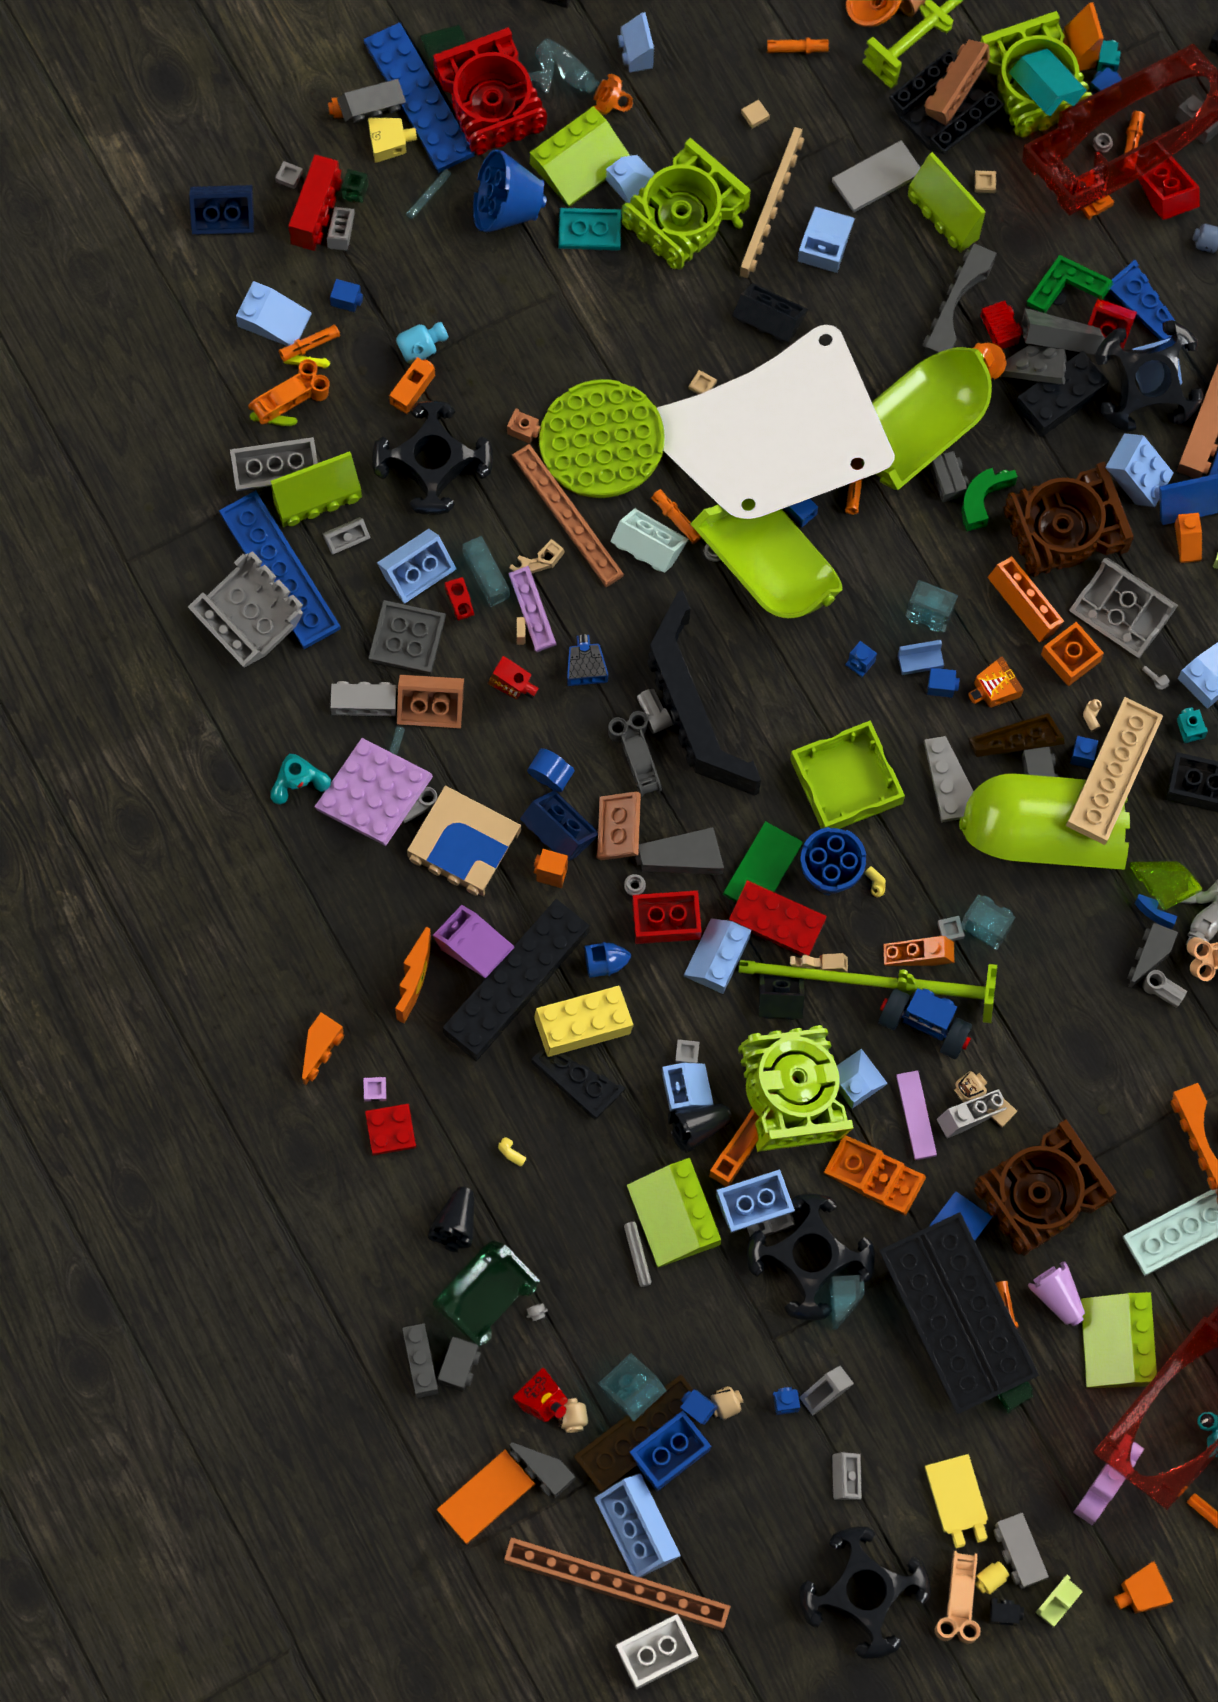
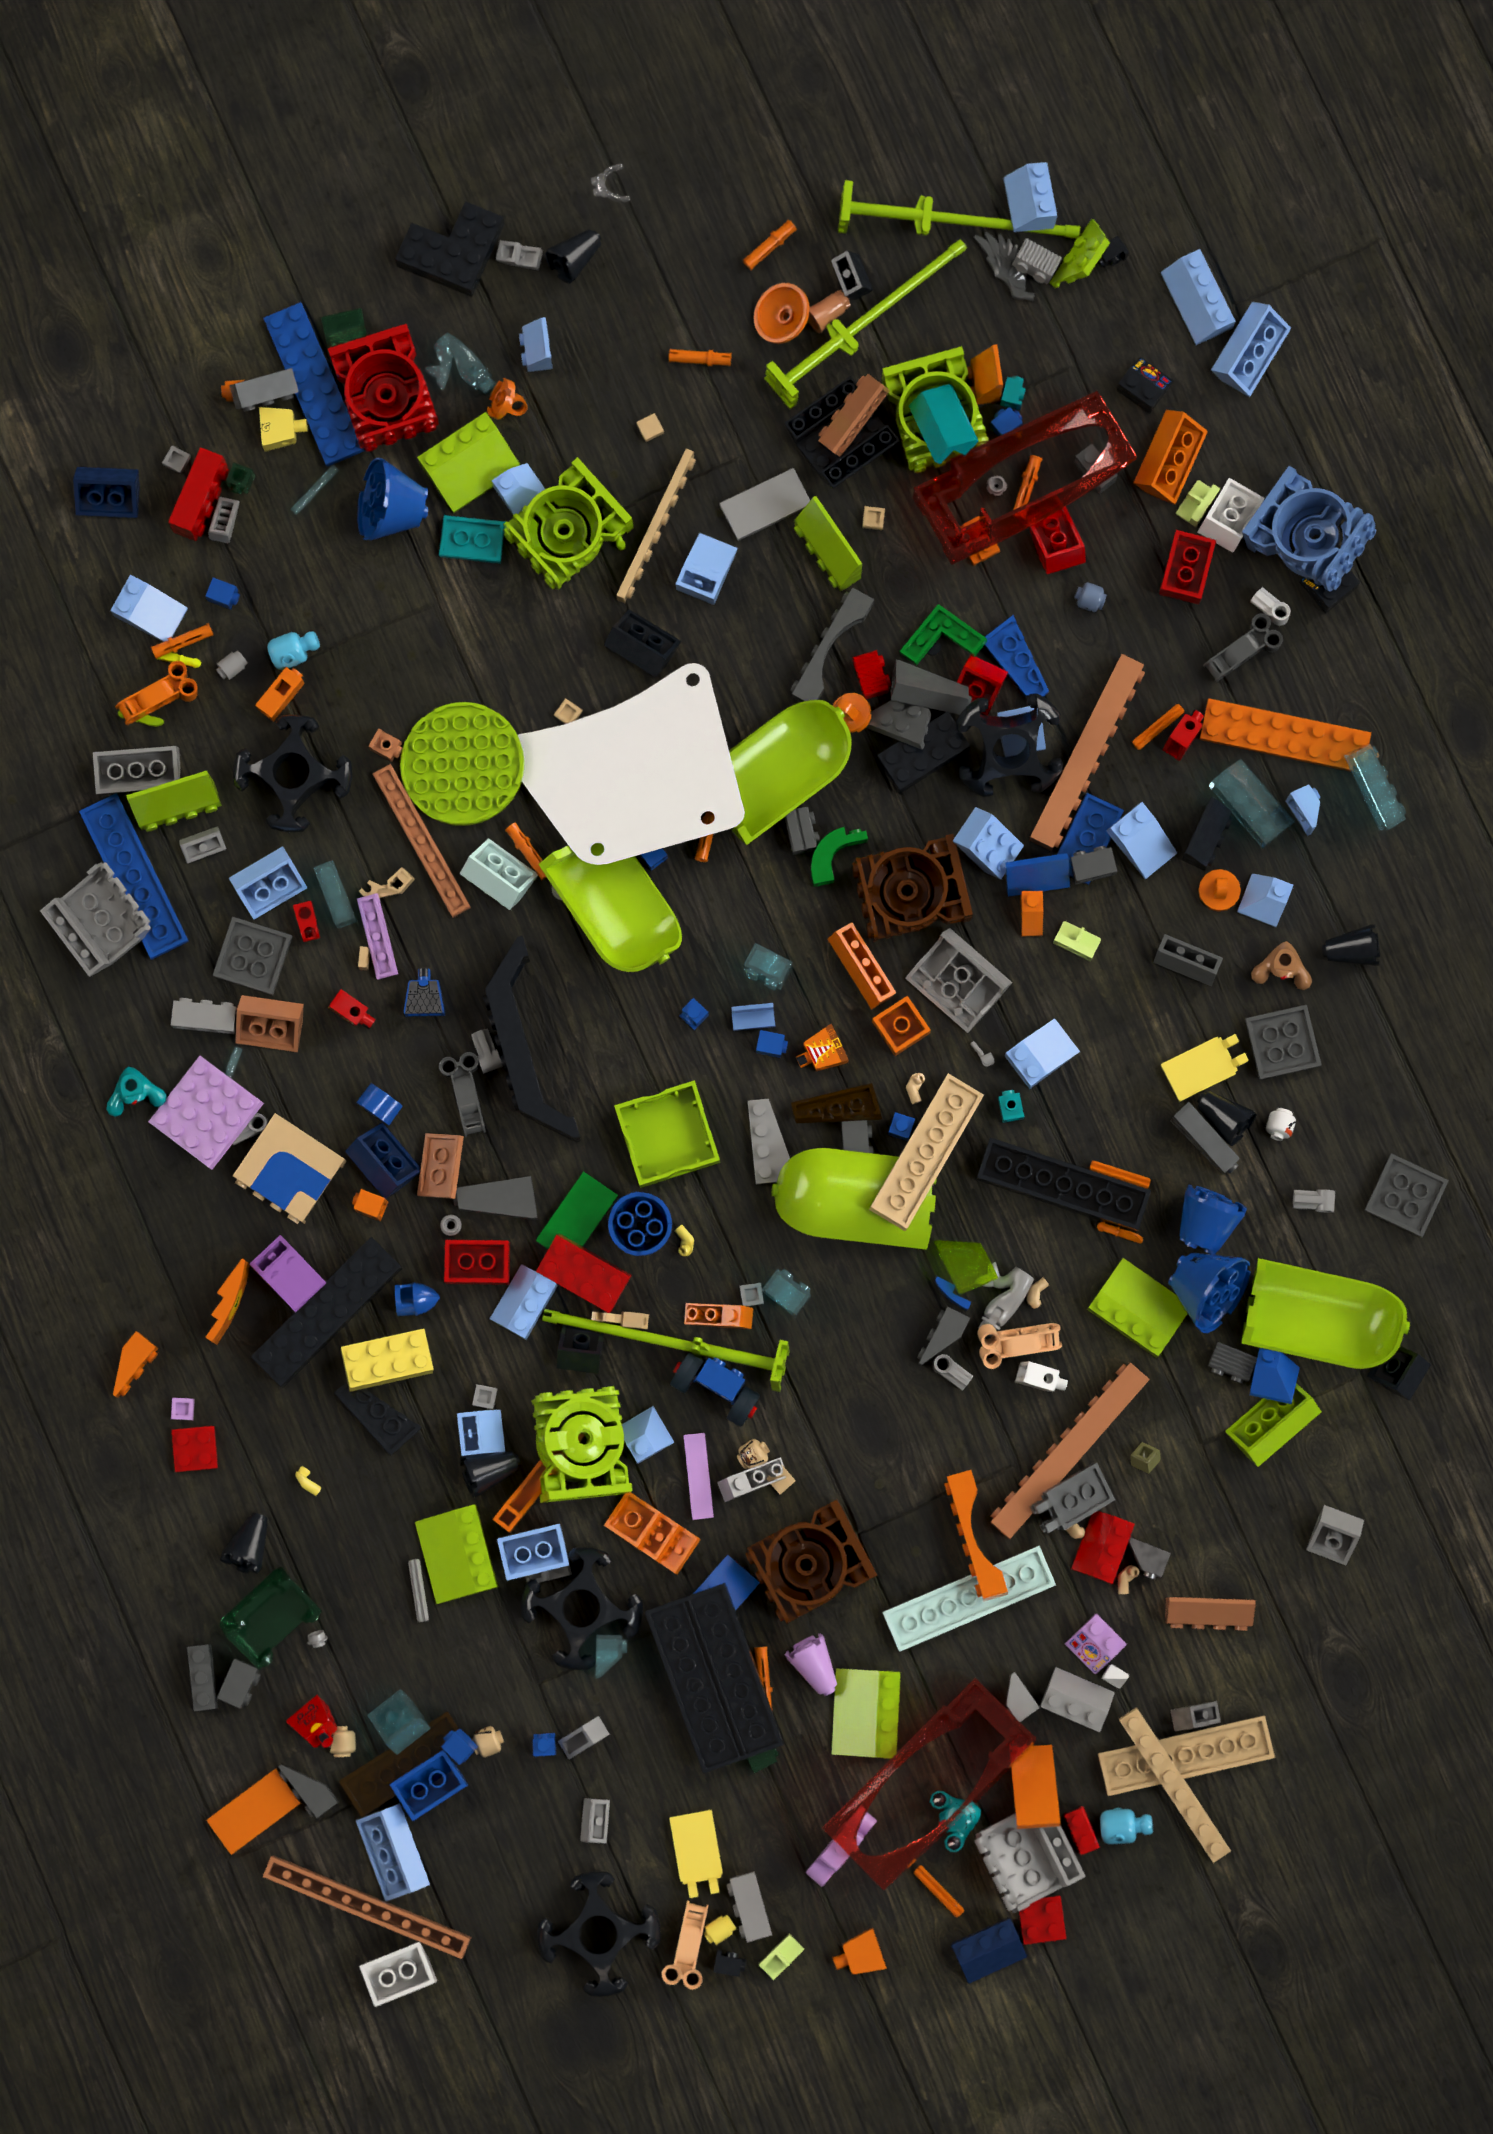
camera: 10 degrees right, 10 degrees up
none -> light grey brick [216,650,248,680]

